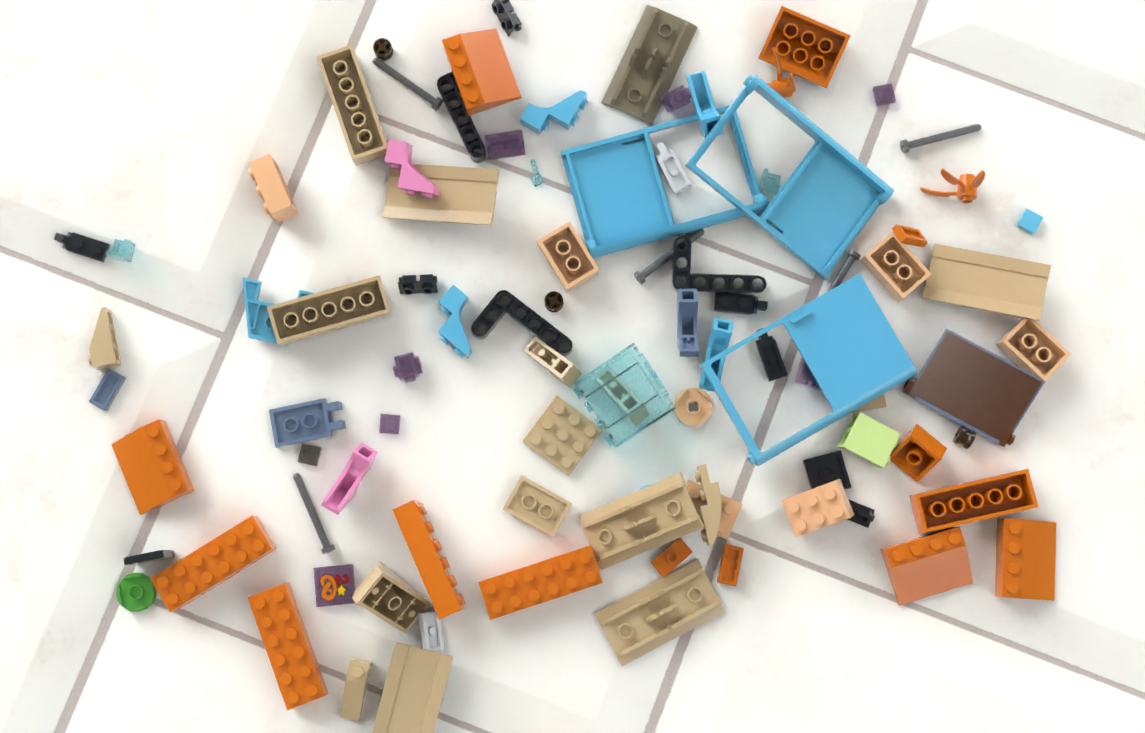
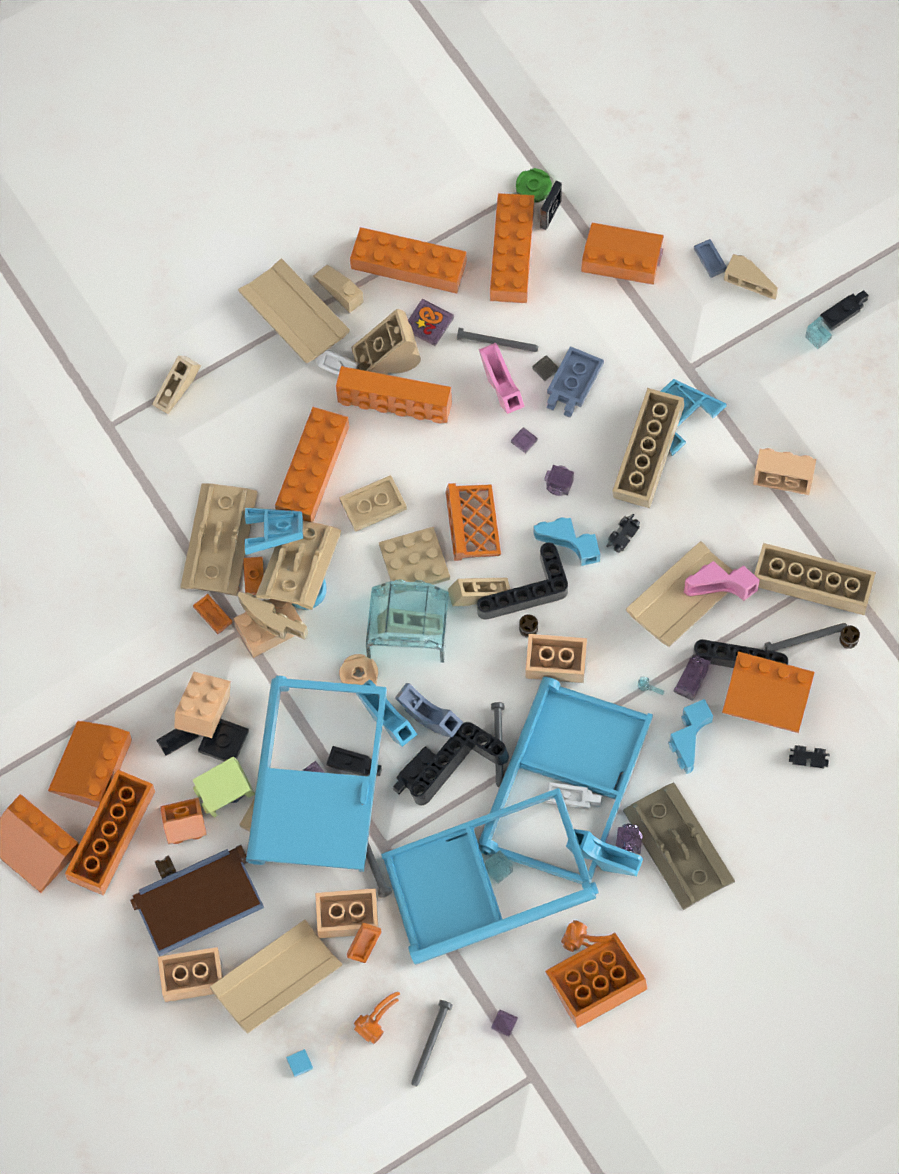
camera: 130 degrees right, 15 degrees down
none -> medium azure wing [245,508,303,555]
none -> orange fence [445,483,501,561]

